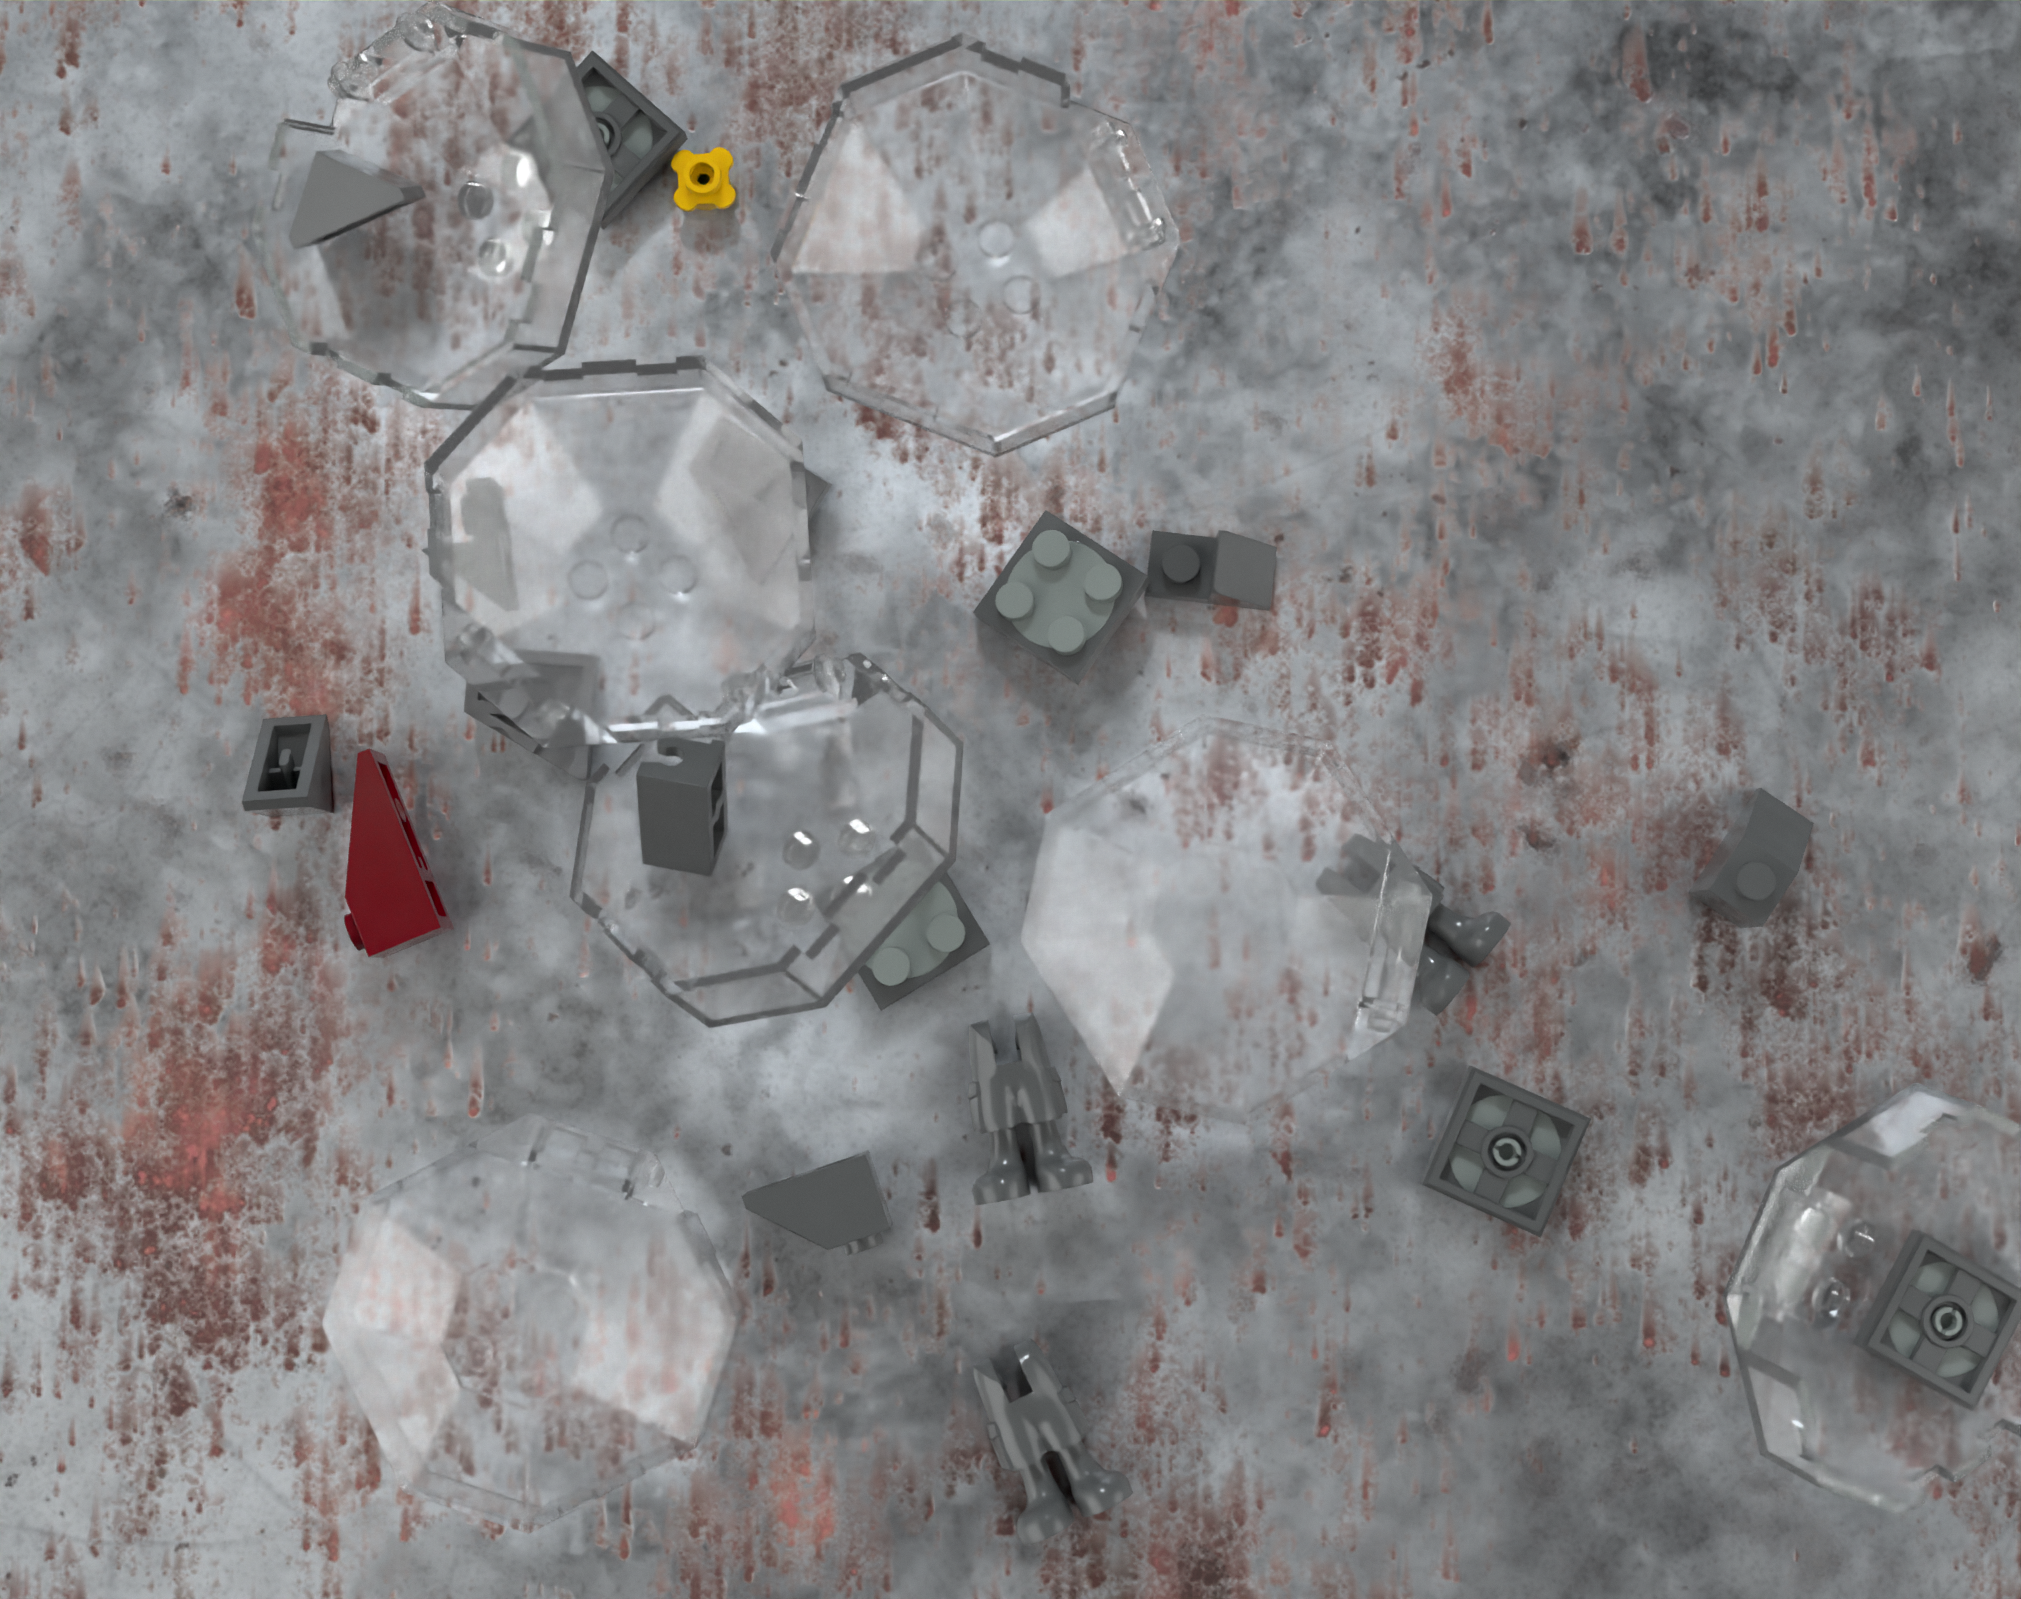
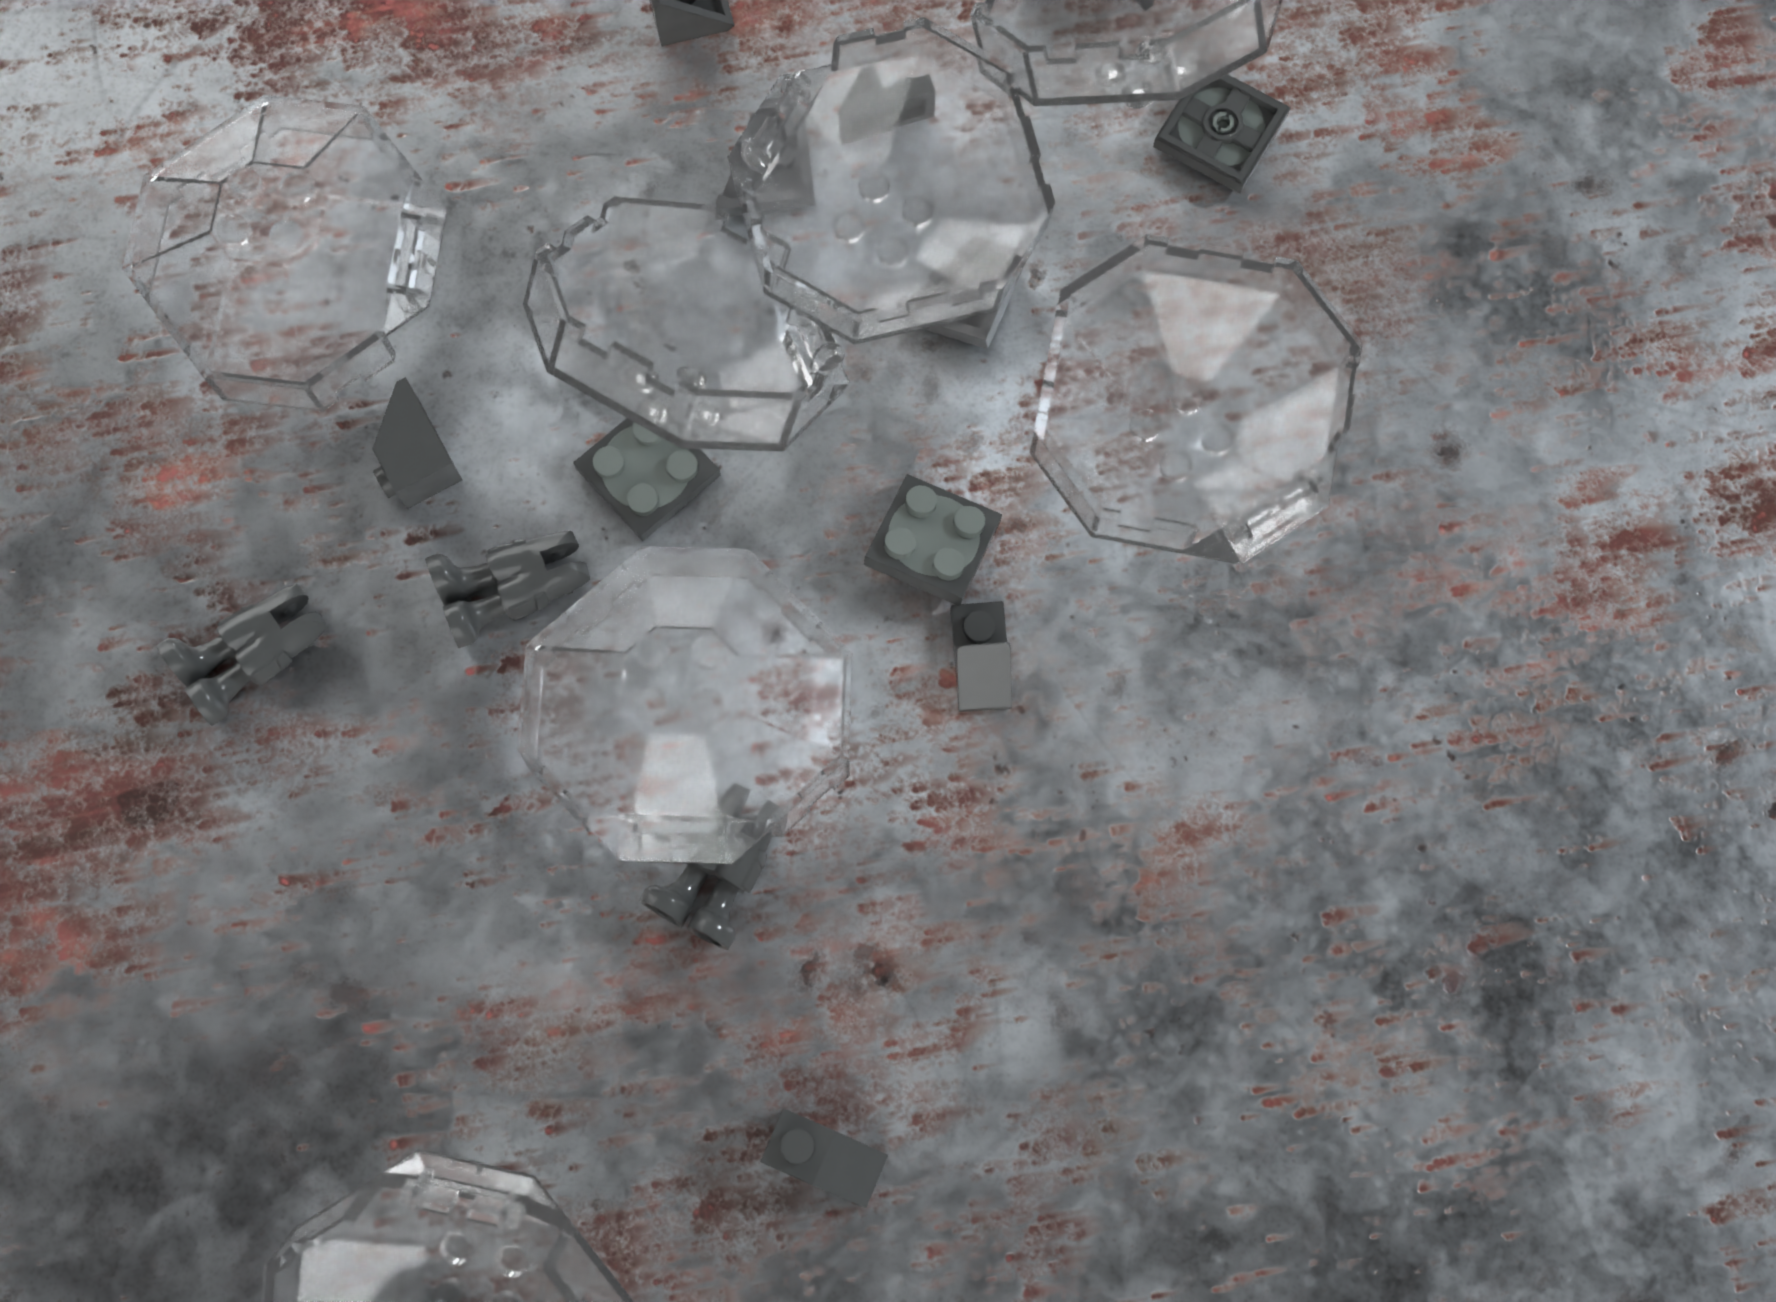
camera: 80 degrees right, 10 degrees down
dark red slope [344,748,454,958] -> none
dark grey hinge [636,737,728,877] -> none
yellow plate [671,147,736,212] -> none
dark grey piece [1419,1066,1591,1238] -> none

